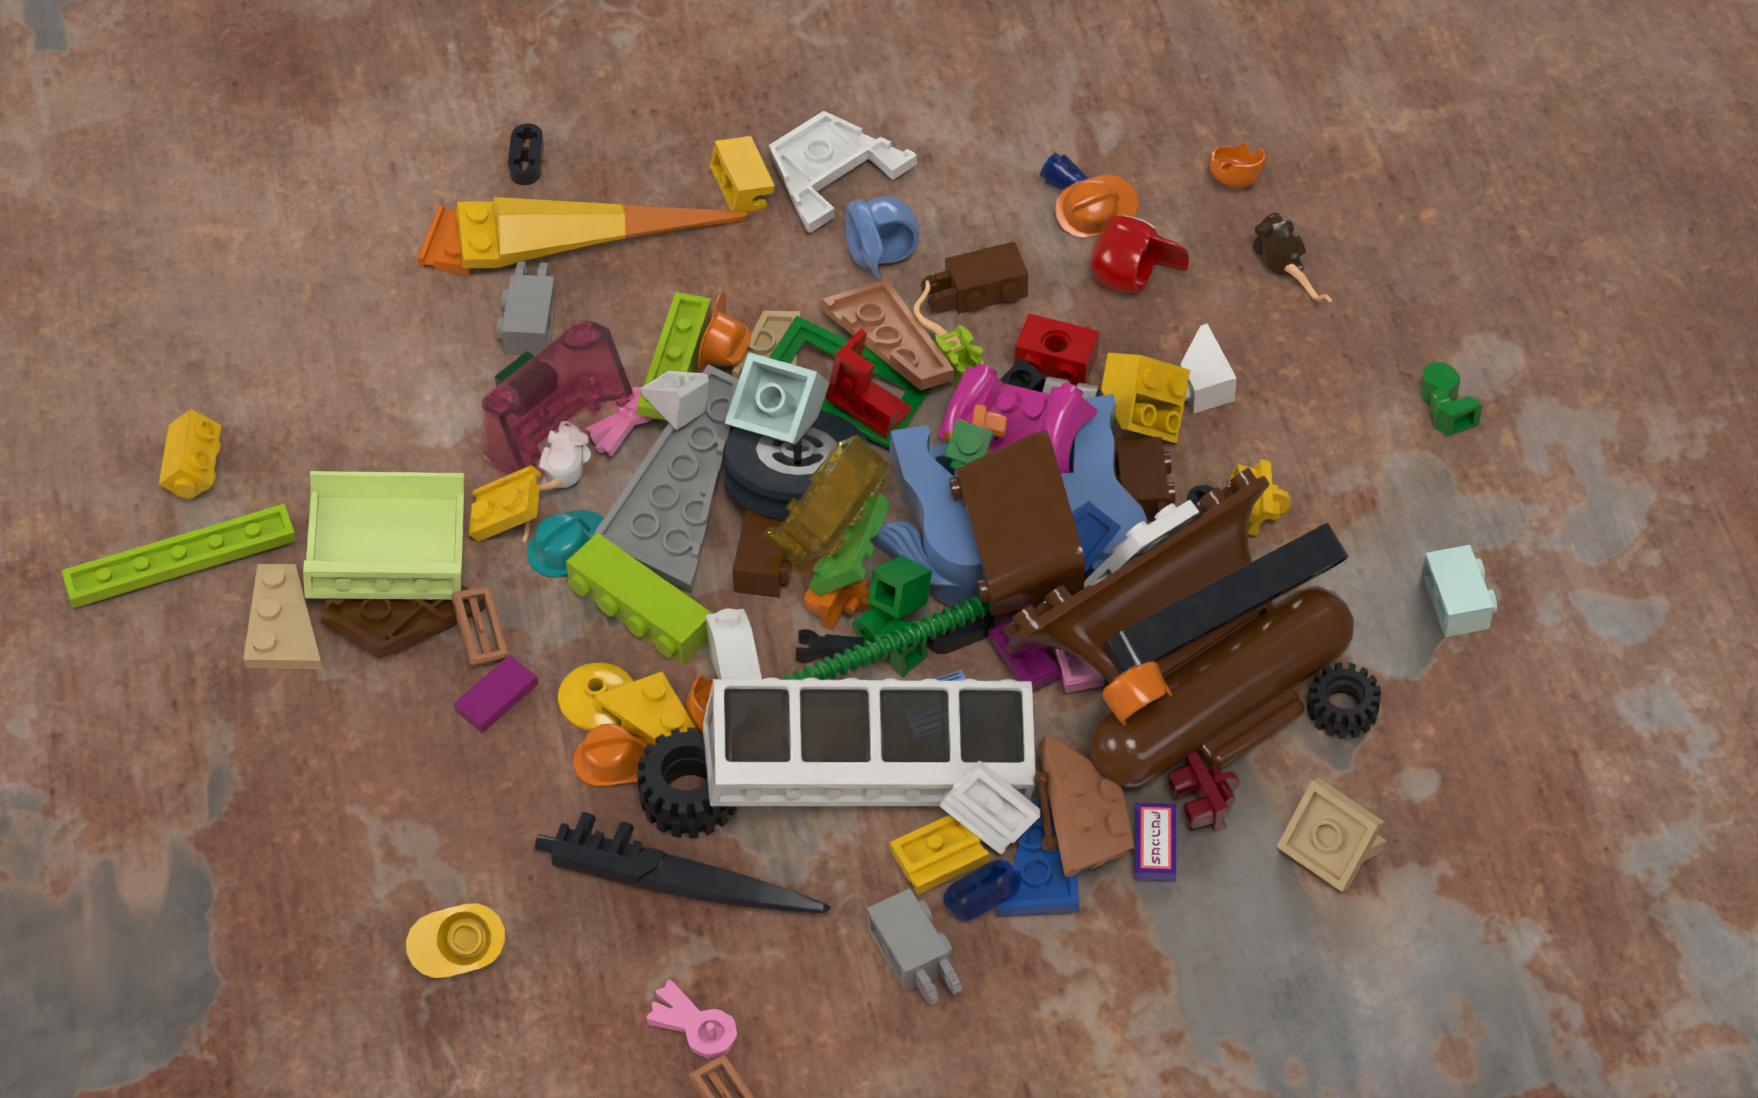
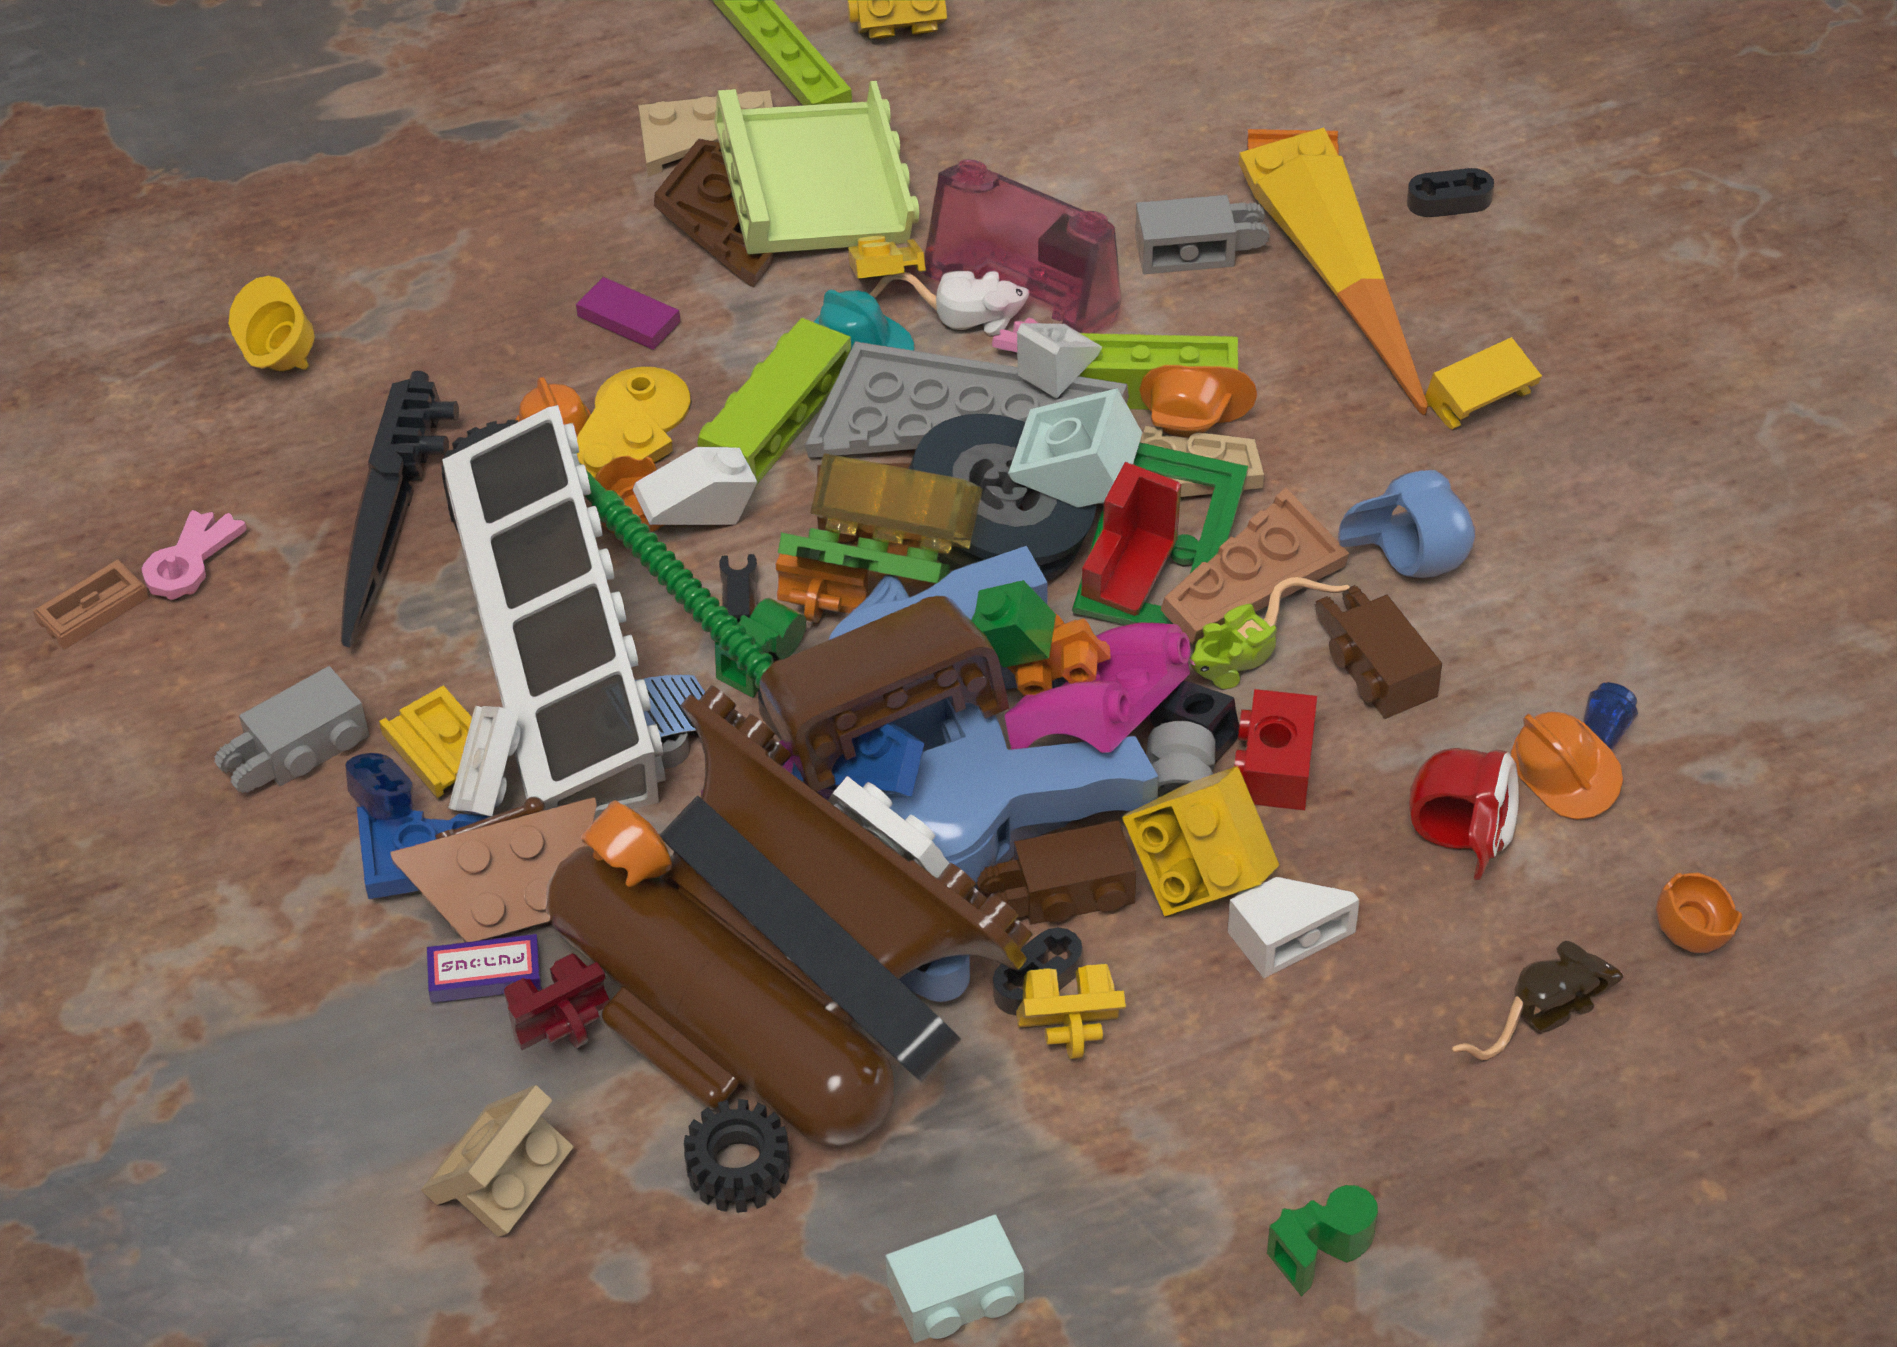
camera: 80 degrees right, 5 degrees down
nougat tile [451,585,509,669] -> none
white wing [769,111,917,233] -> none
green brick [868,555,932,619] -> none

